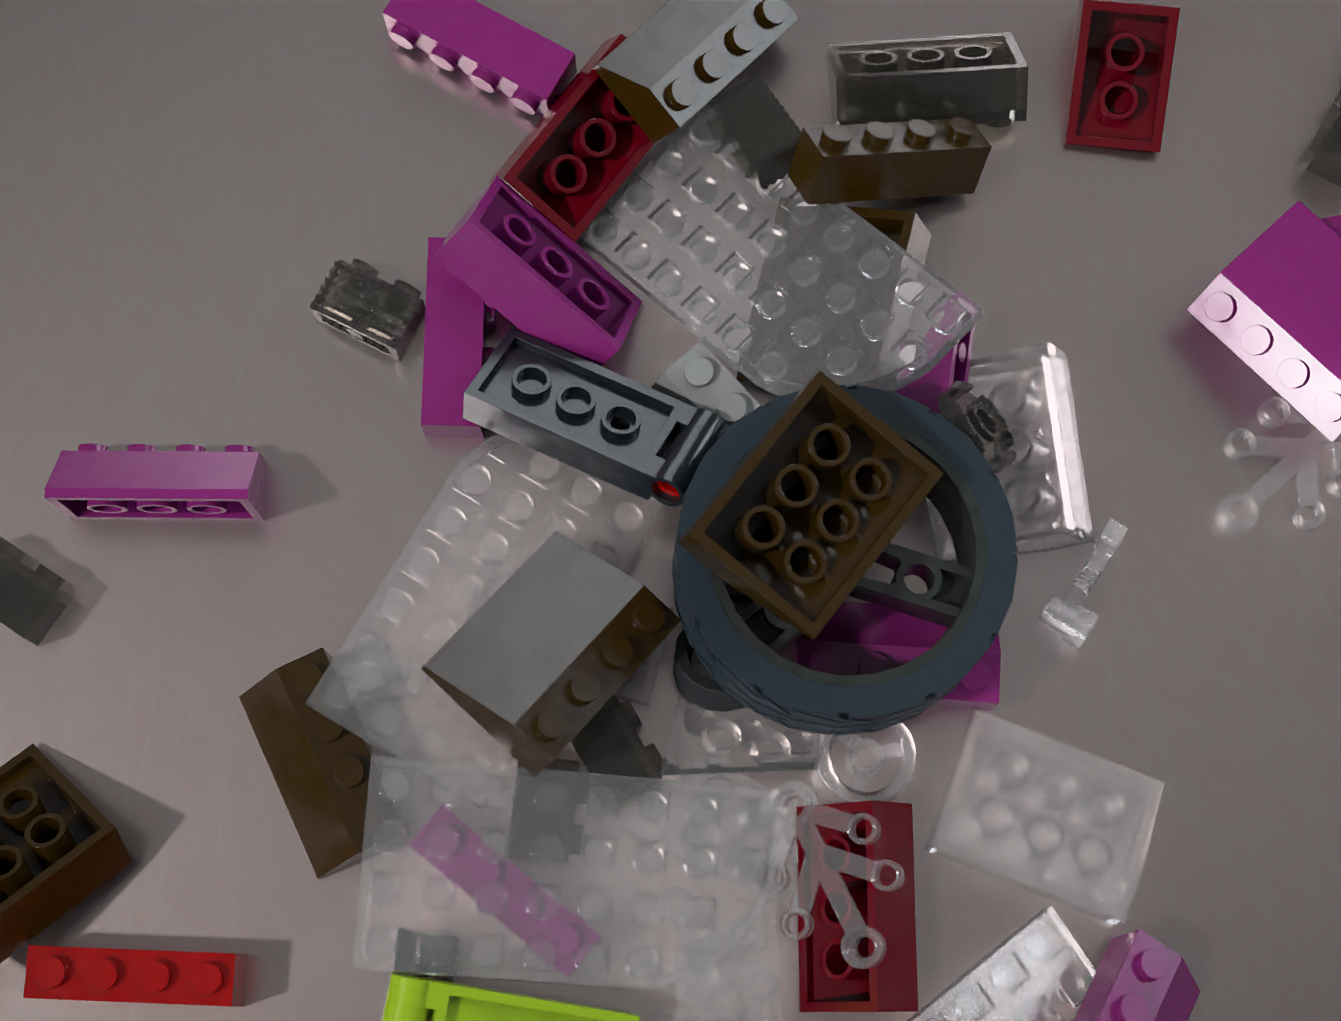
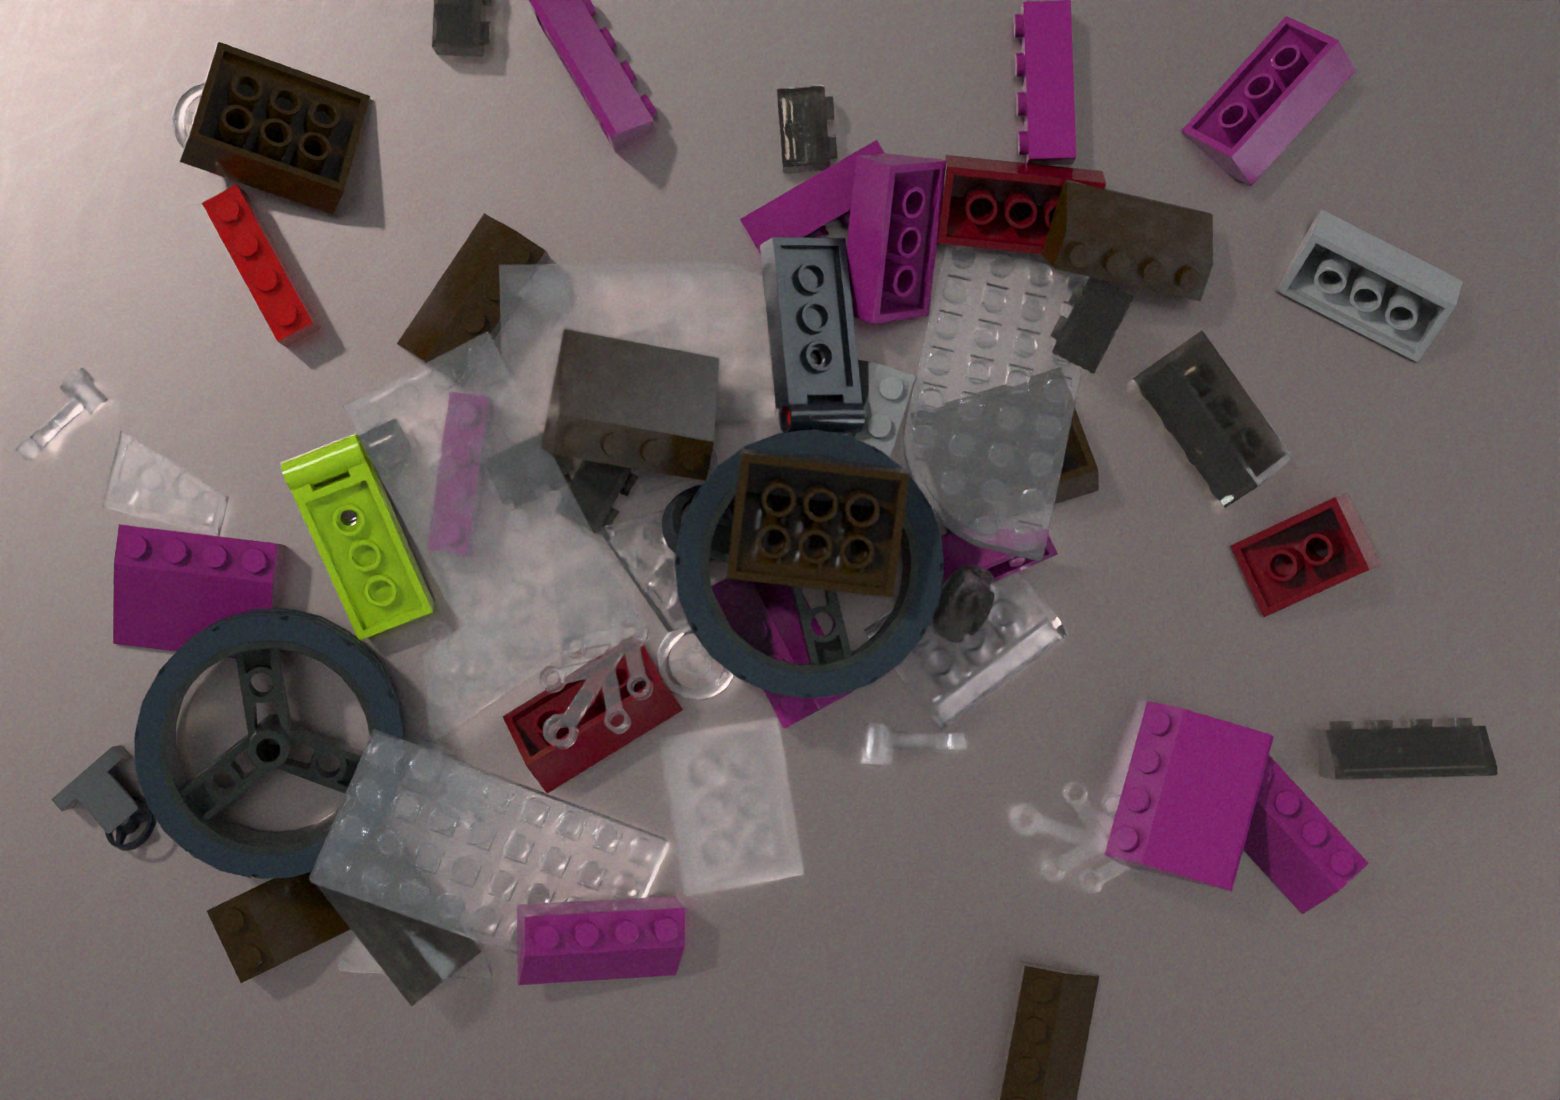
camera: 60 degrees right, 10 degrees up
dark brown brick [788,117,992,205] -> none

